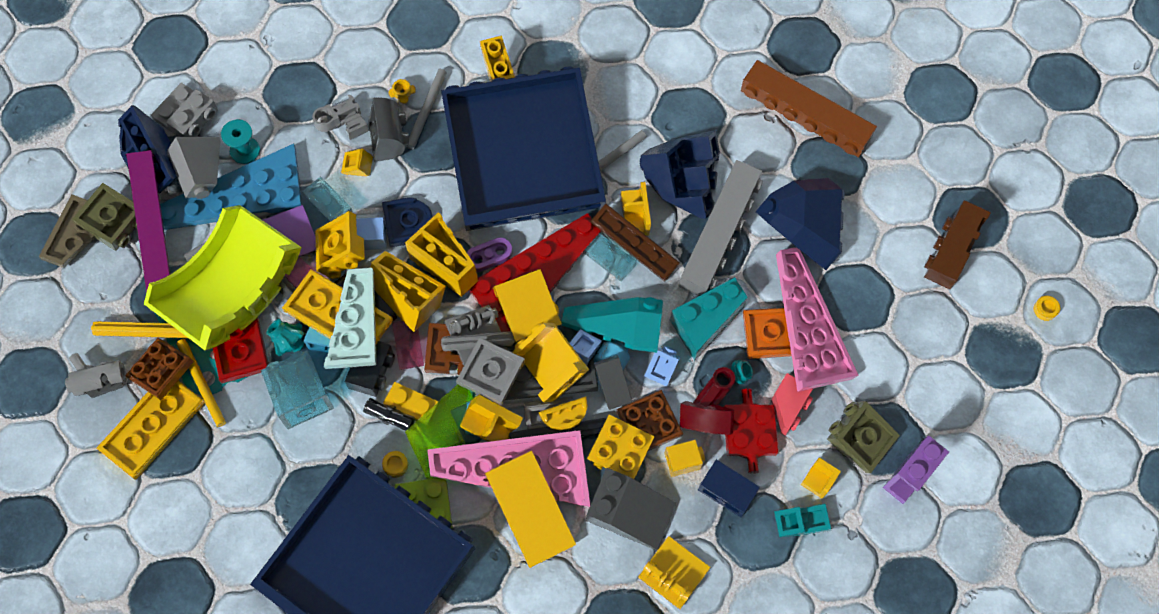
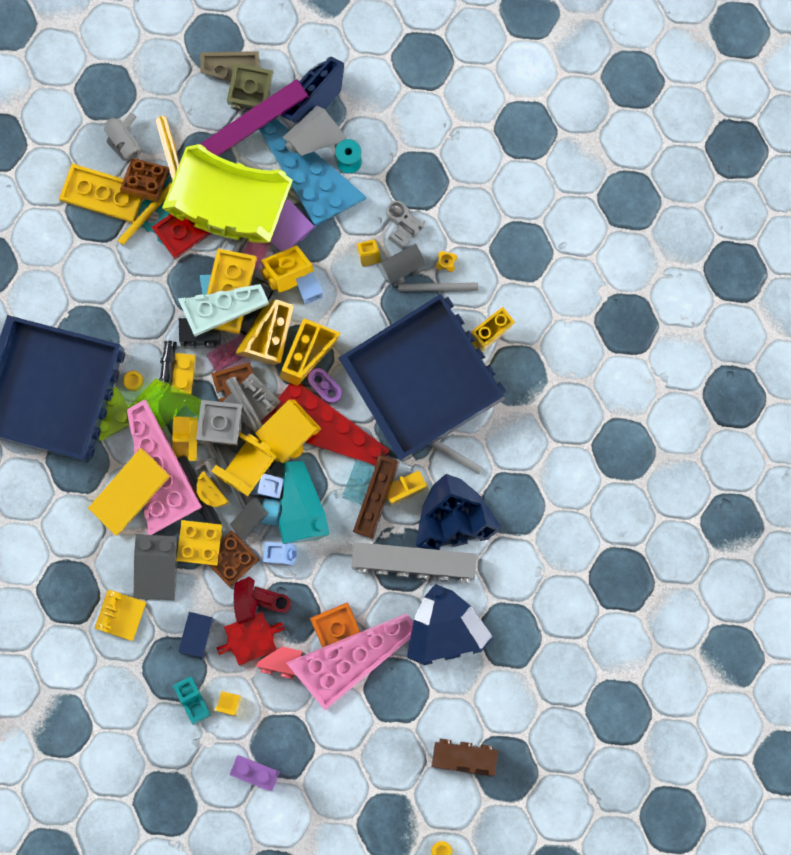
camera: 75 degrees right, 10 degrees up
light grey plate [151,83,218,137] -> none
clear light blue slope [261,350,334,429] -> none
teal rock [266,319,304,356] -> none
clear light blue plate [303,177,353,221] -> none
dark blue tile [382,197,433,248] -> none
yellow brick [664,440,705,477] -> none
teal wedge [670,277,748,361] -> none
teal plate [731,360,753,384] -> none
dark orange brick [740,60,877,158] -> none
olive plate [827,401,900,473] -> none

